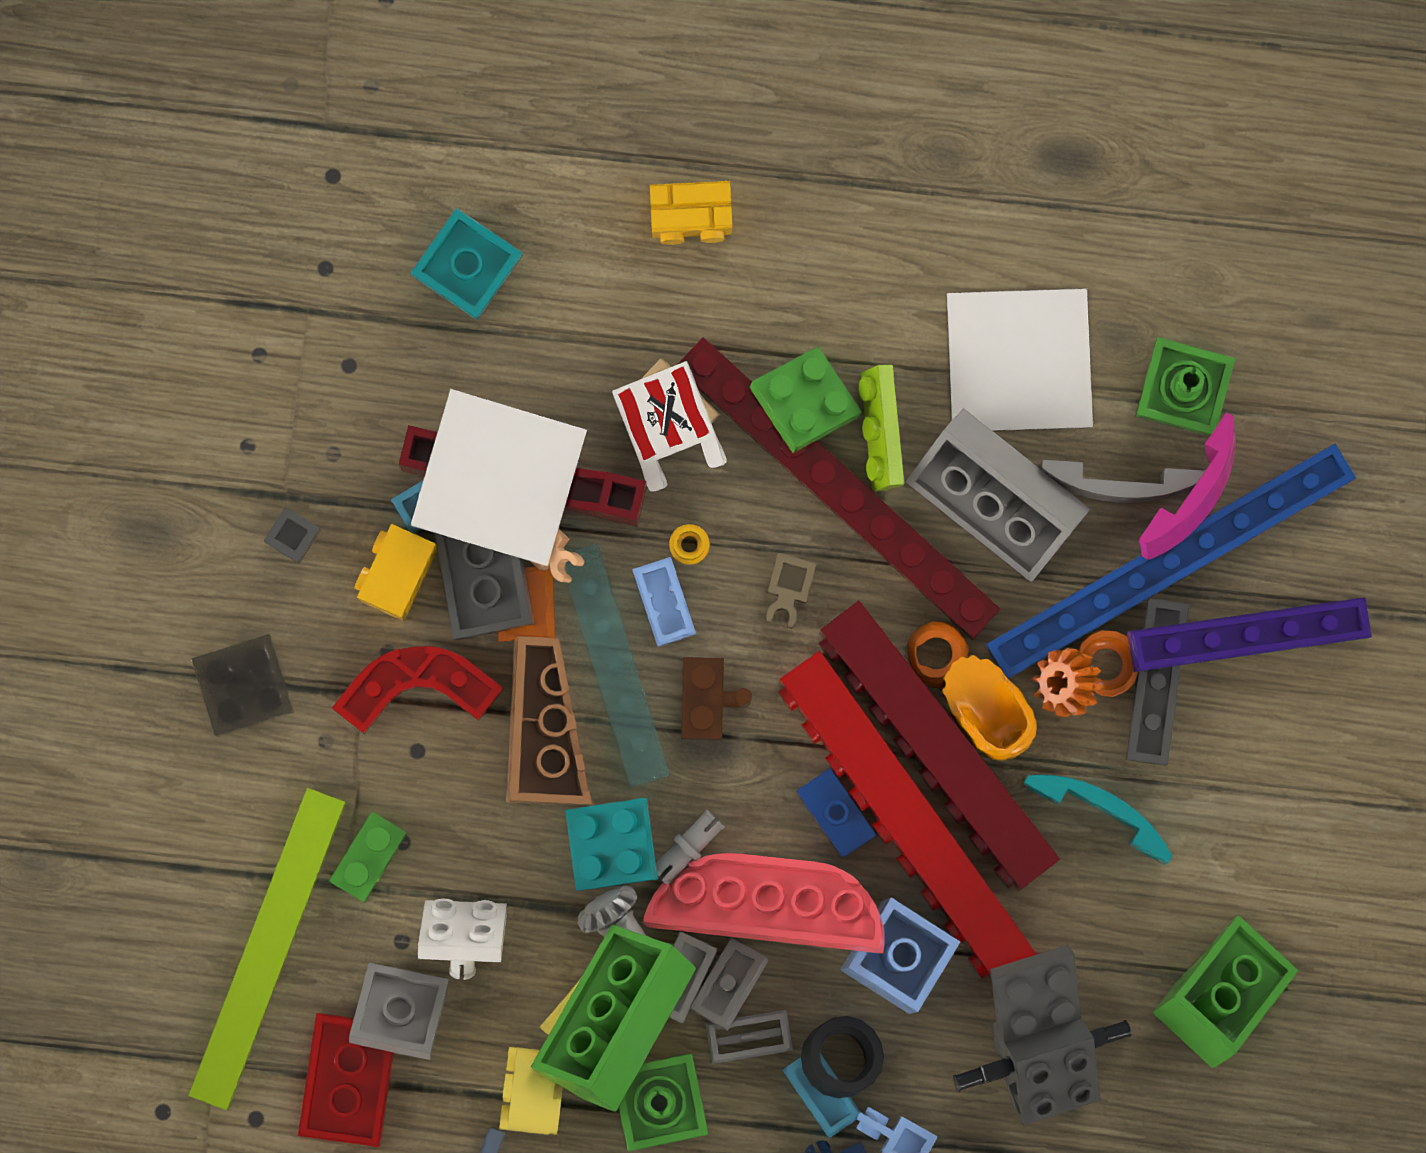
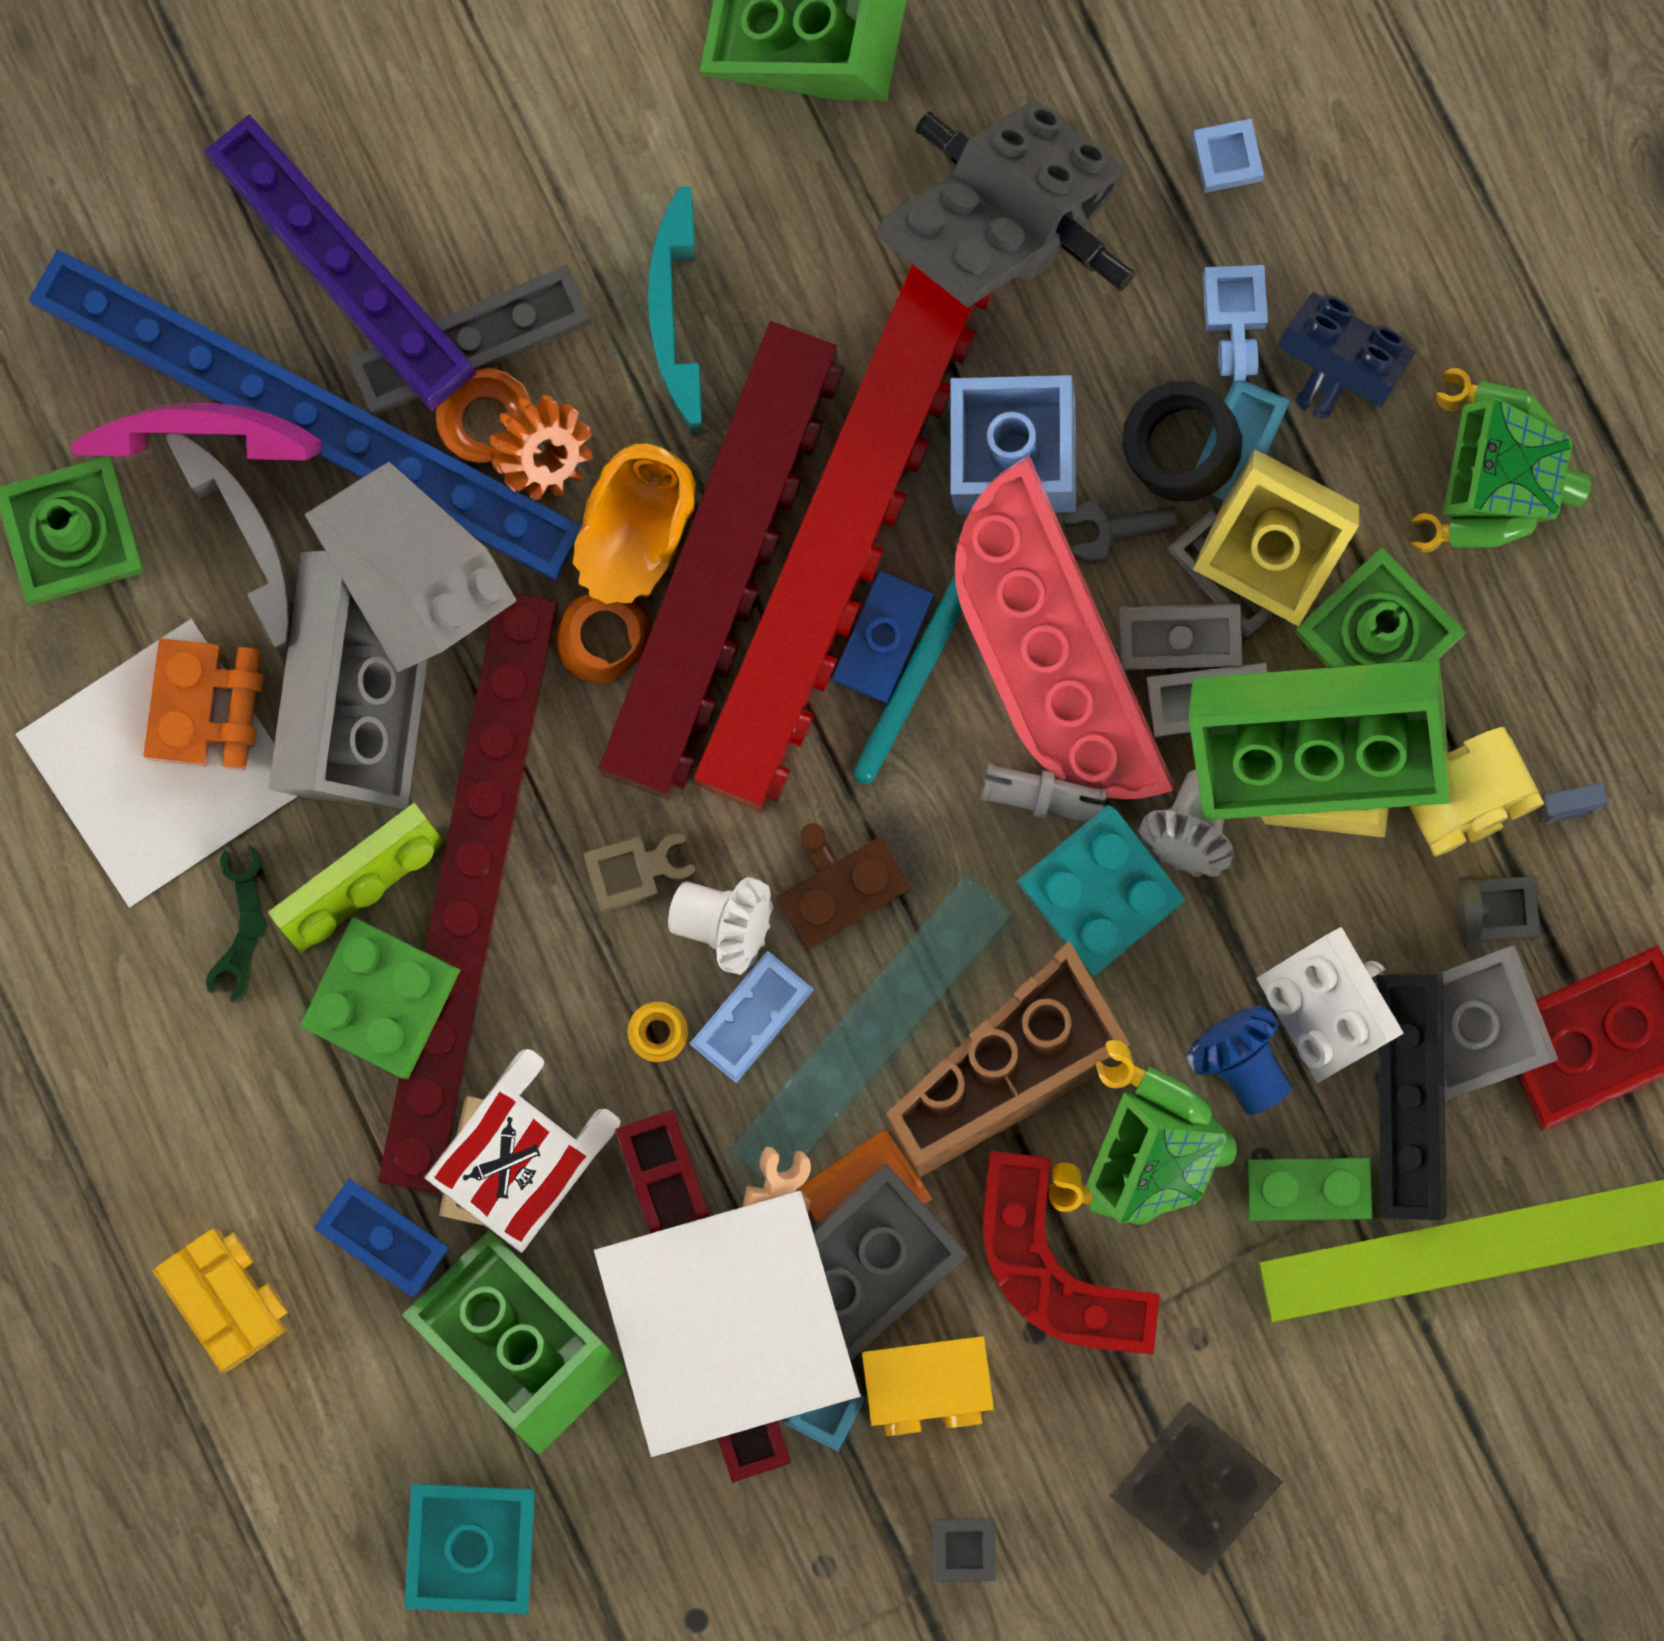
camera: 120 degrees left, 0 degrees up
none -> orange plate [143,638,264,770]
none -> dark green piece [206,845,268,1003]
none -> light grey slope [304,462,517,673]
none -> blue plate [314,1178,451,1299]
none -> bright green slope [402,1229,626,1455]
none -> white gear [668,877,773,975]
none -> teal piece [853,575,962,784]
none -> bright green torso [1048,1040,1237,1225]
none -> dark grey bar [1063,500,1177,564]
none -> blue gear [1186,1006,1292,1115]
none -> light yellow slope [1193,449,1359,627]
none -> black plate [1377,973,1447,1220]
none -> dark grey tile [1456,876,1540,950]

